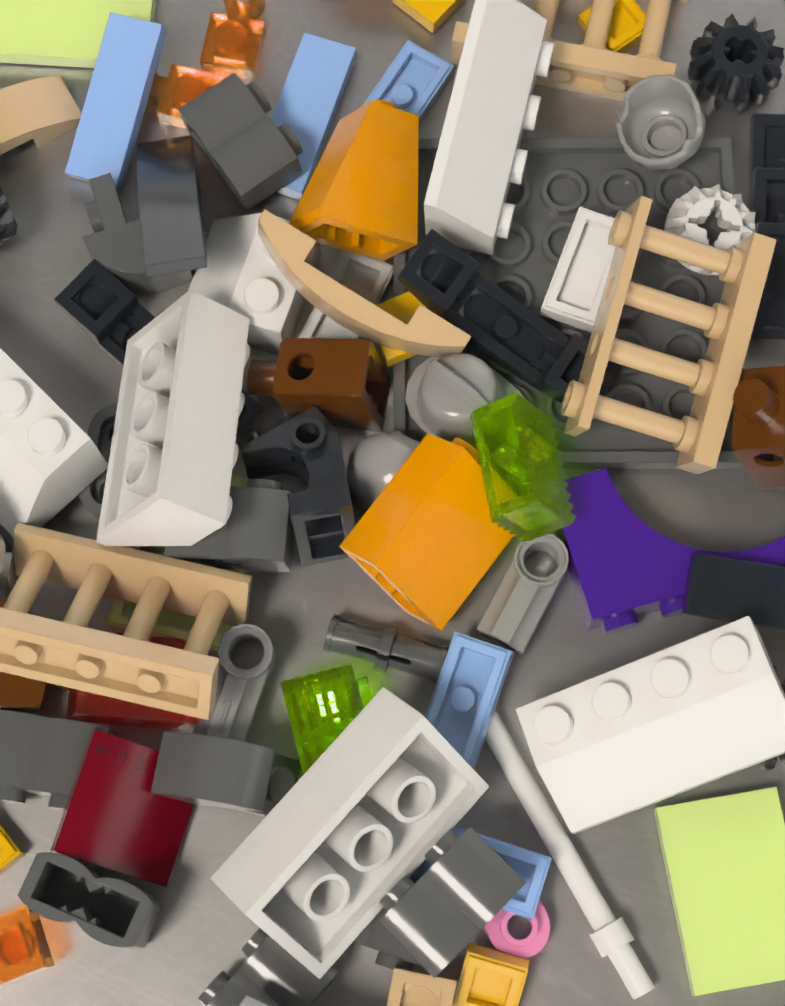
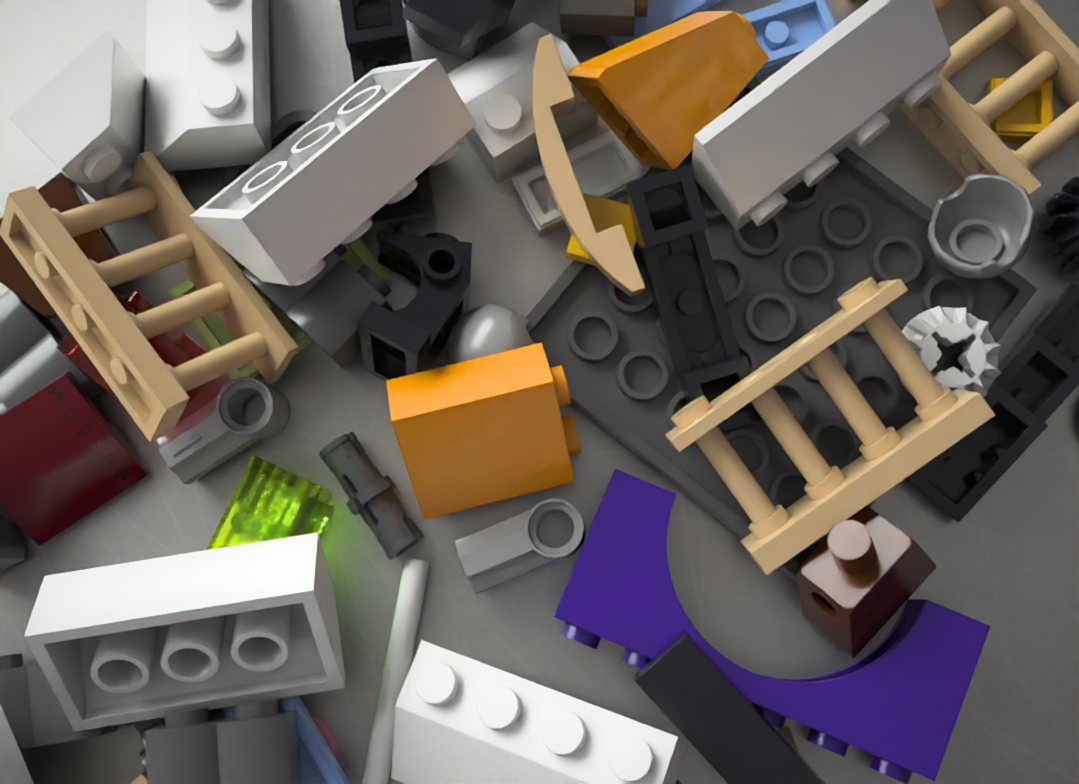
camera: 40 degrees right, 5 degrees up
dark grey brick [151,731,301,817] -> none
reddish brown torso [247,338,391,432] -> none
light grey piece [405,353,536,472] -> none
light blue tile [425,632,515,769] -> none
clear neon green brick [470,393,576,541] -> none
white tile [540,206,615,333] -> none

